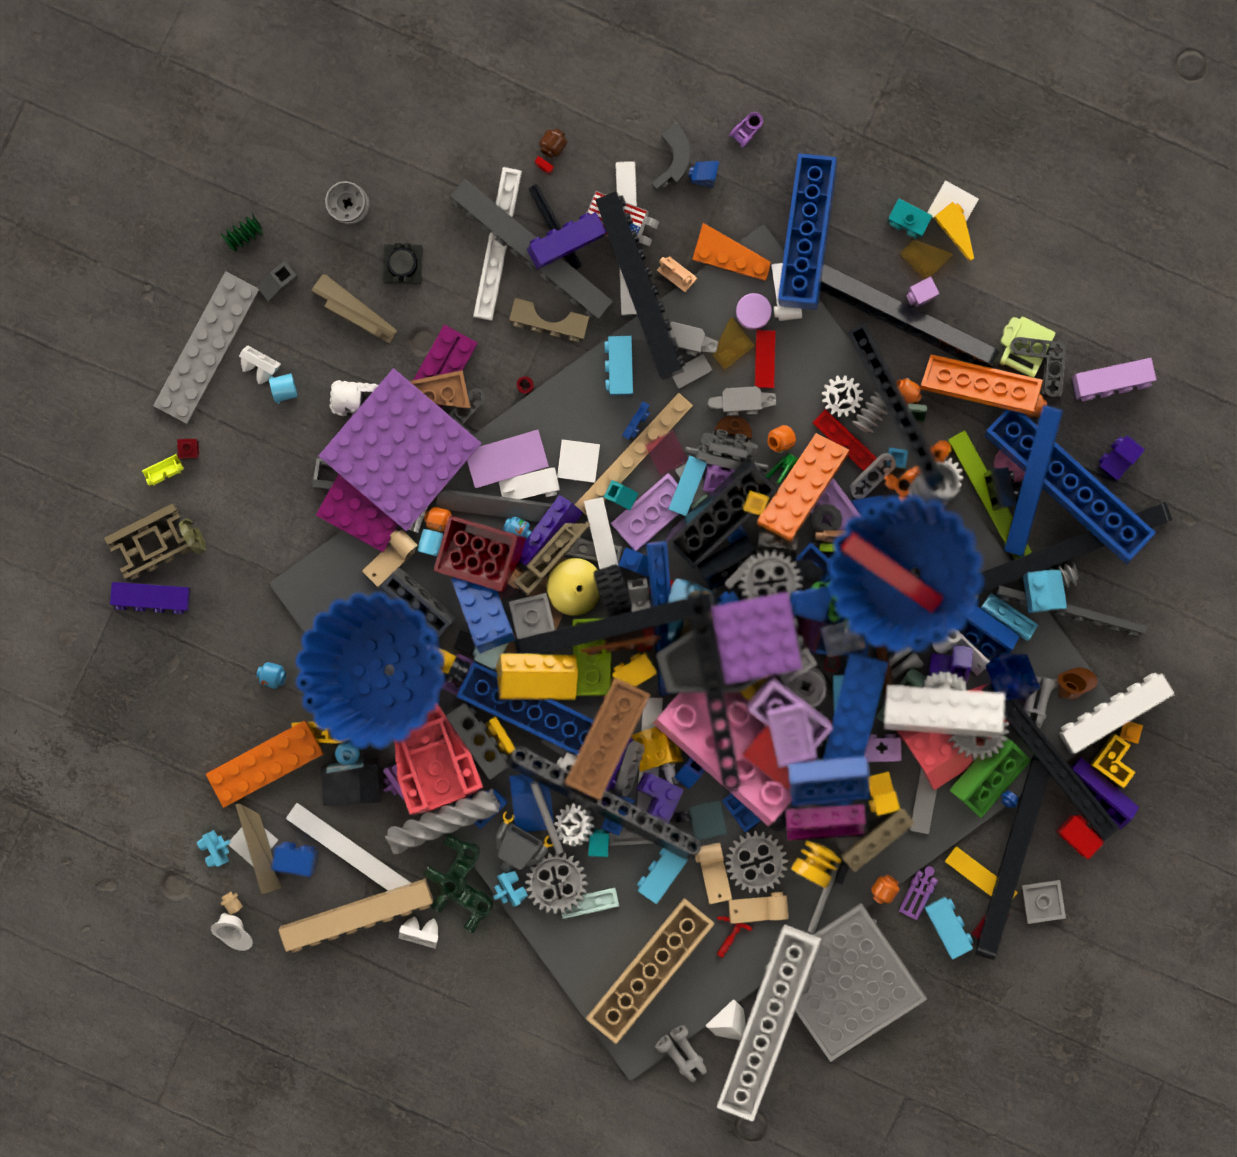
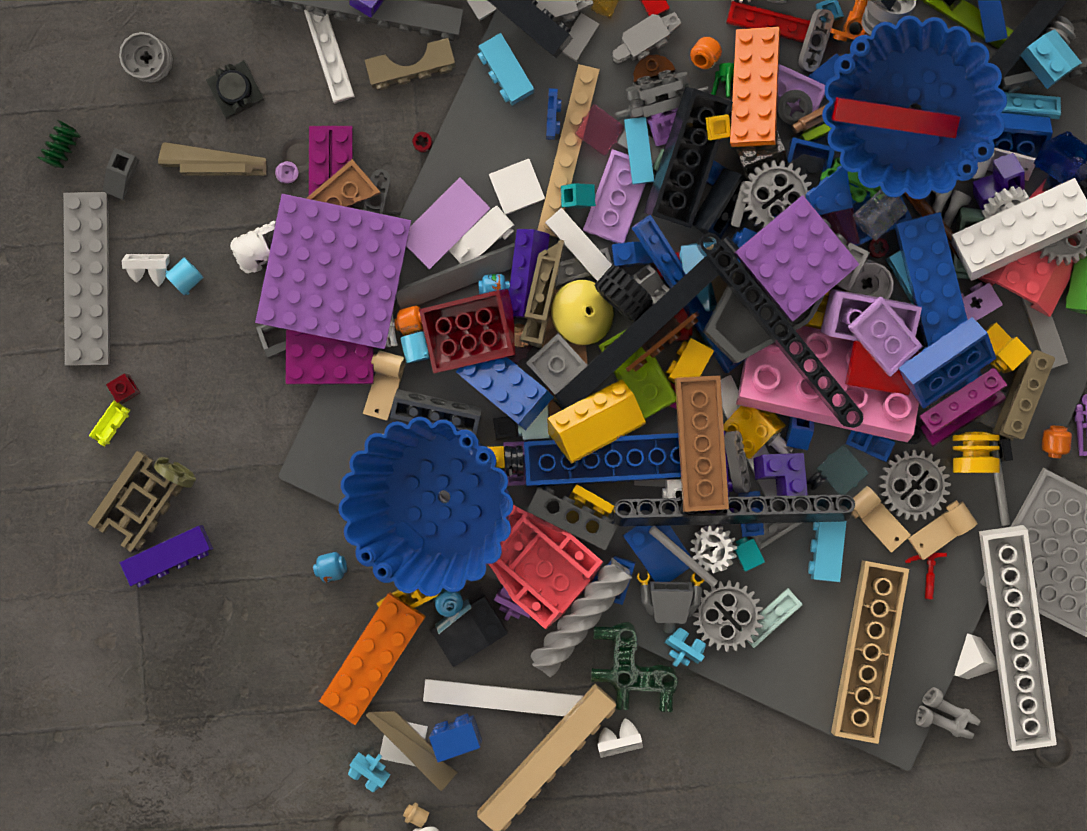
camera: 25 degrees left, 0 degrees up
none -> lavender tile [275,161,298,184]

